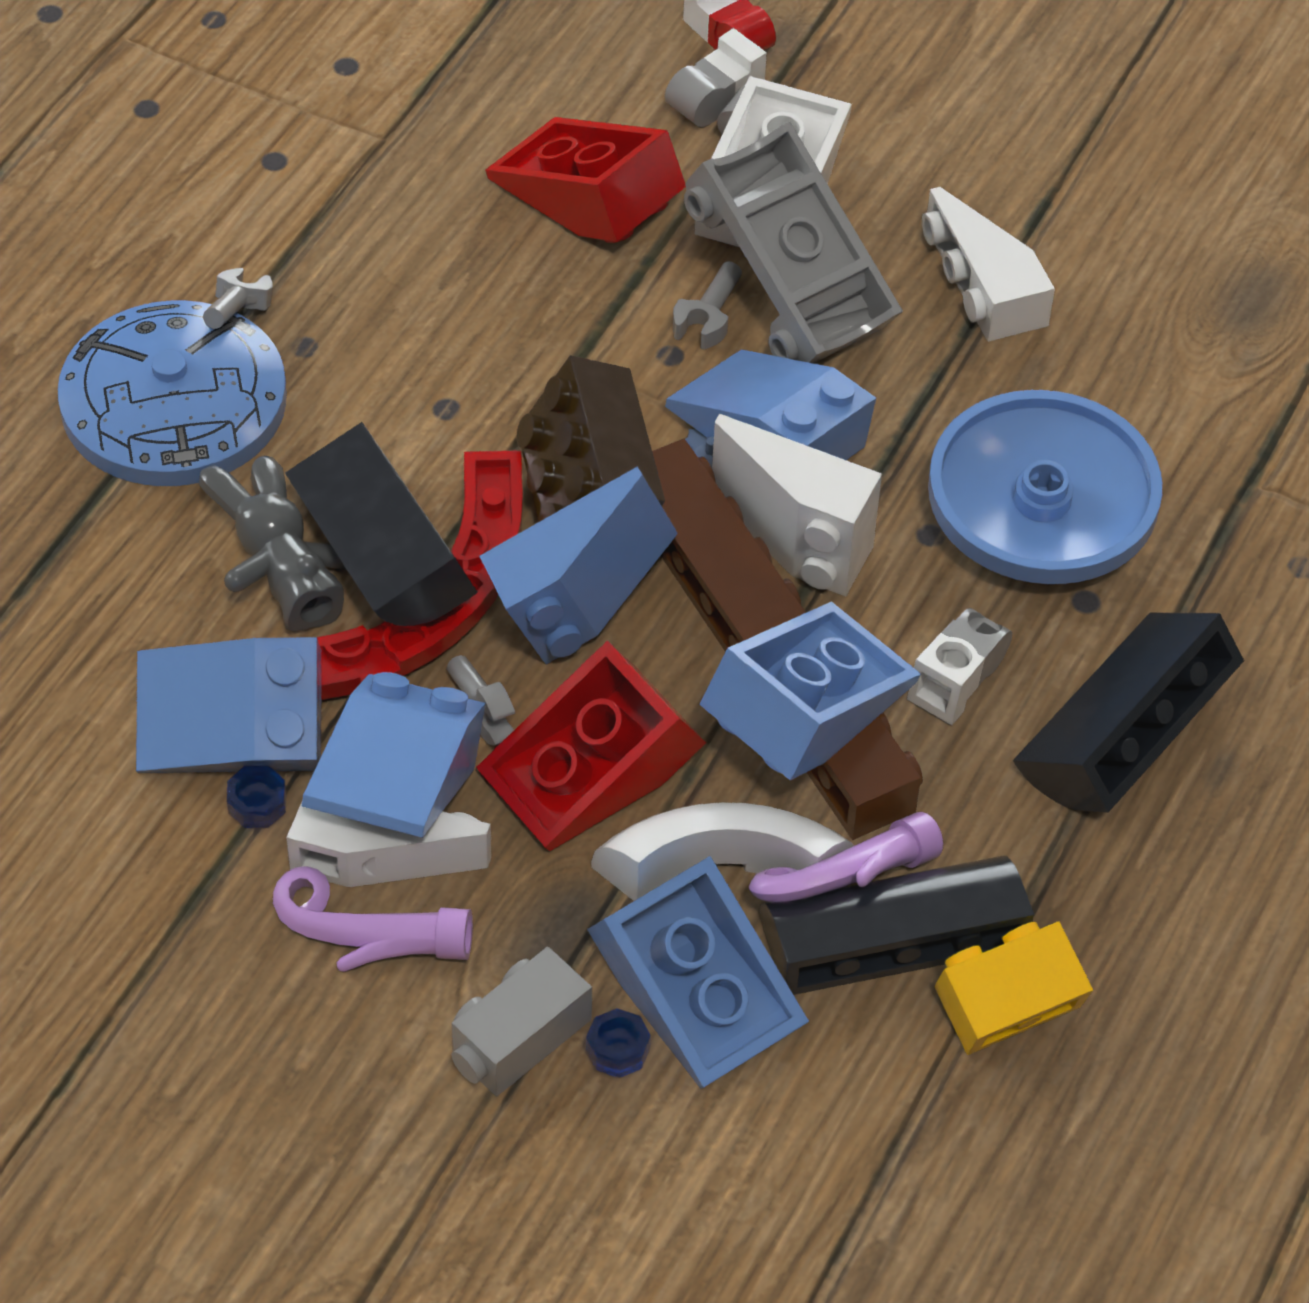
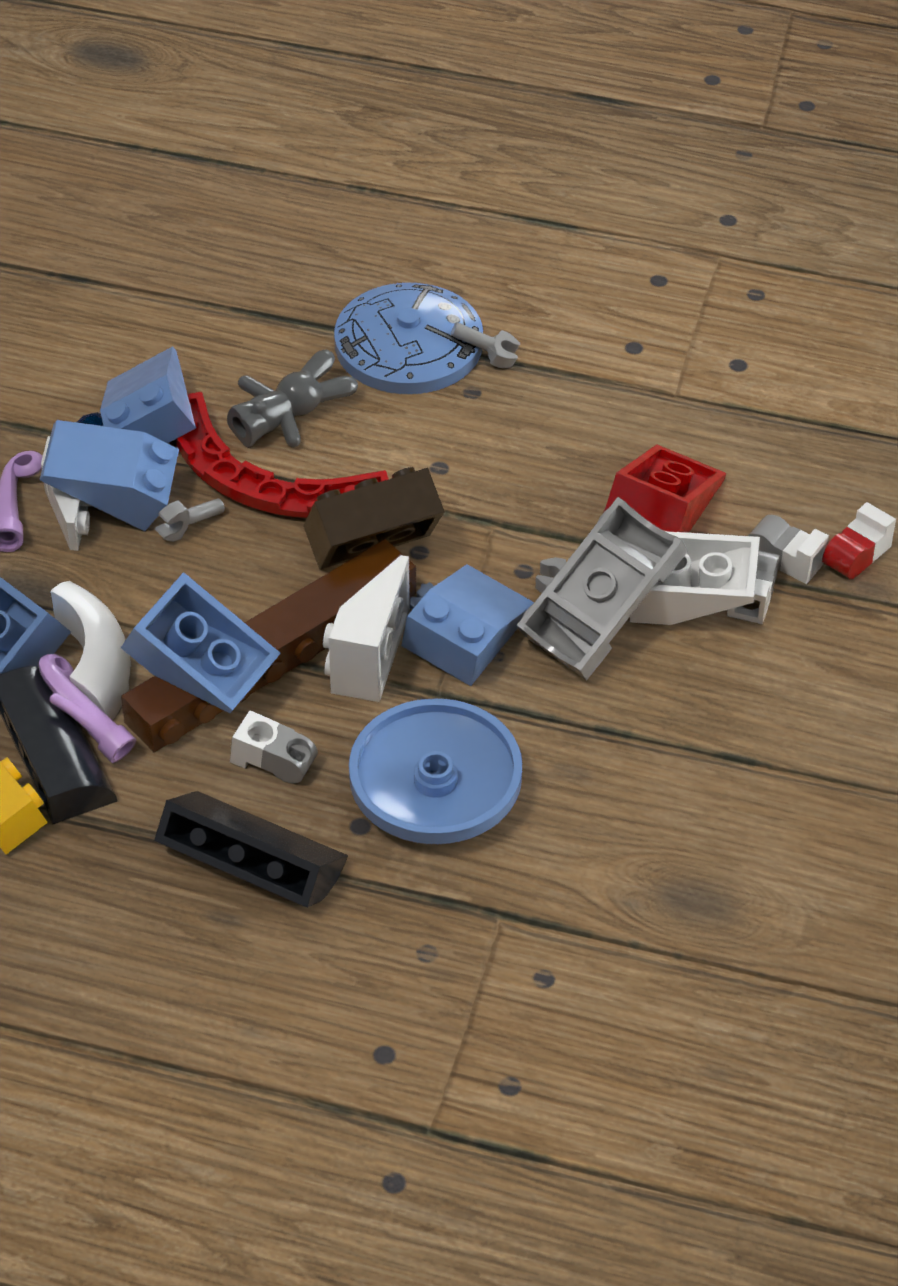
camera: 80 degrees right, 5 degrees down
black brick [285,422,478,626] -> none
red slope [476,640,706,851] -> none
medium blue slope [480,466,678,664] -> none
white slope [922,187,1055,342] -> none

